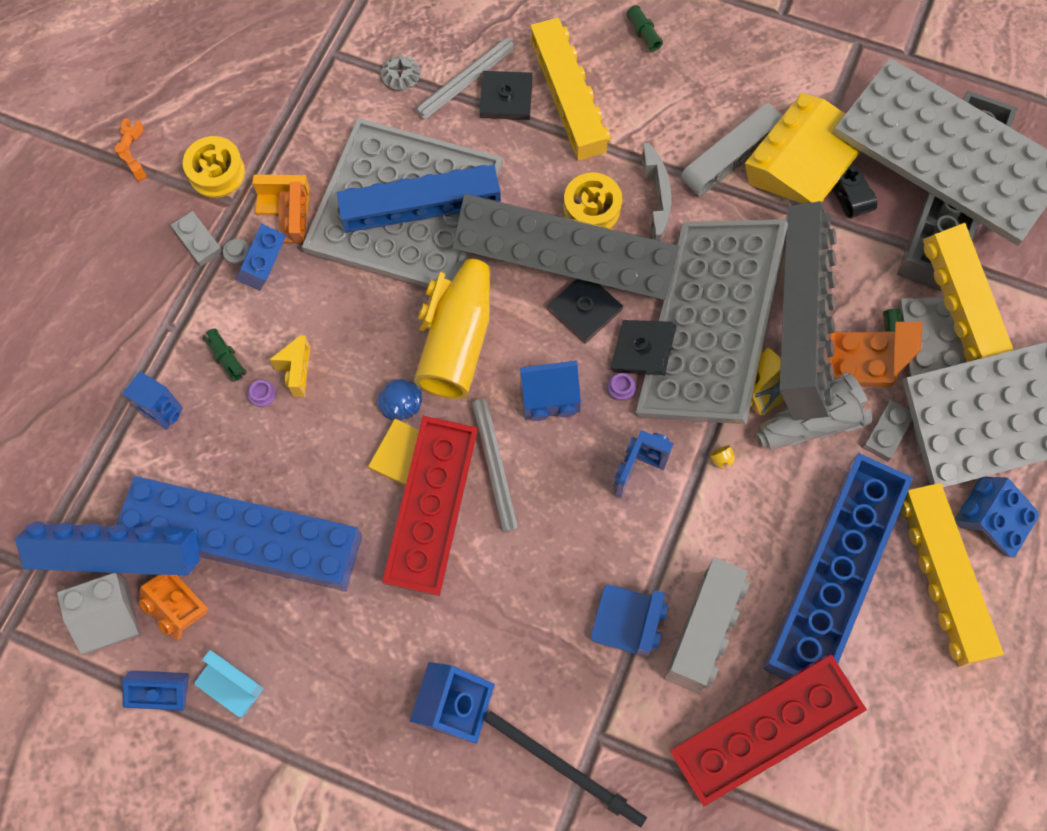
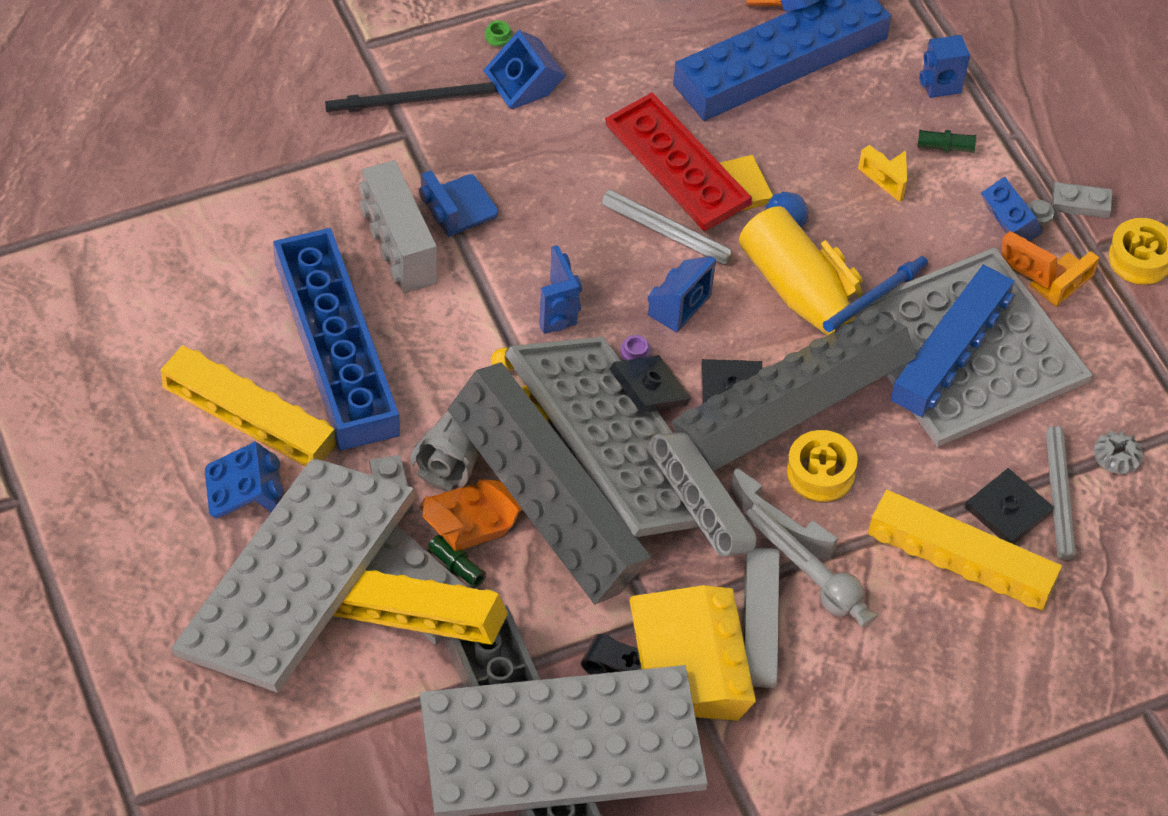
camera: 130 degrees right, 15 degrees down
medium lavender plate [248,380,276,407] -> none
dark green pin [626,5,663,51] -> none
red plate [670,653,867,807] -> none
none -> bright green plate [485,20,513,46]
none -> light grey beam [650,432,756,557]
none -> light grey piece [745,503,879,627]
none -> blue bar [823,256,928,332]

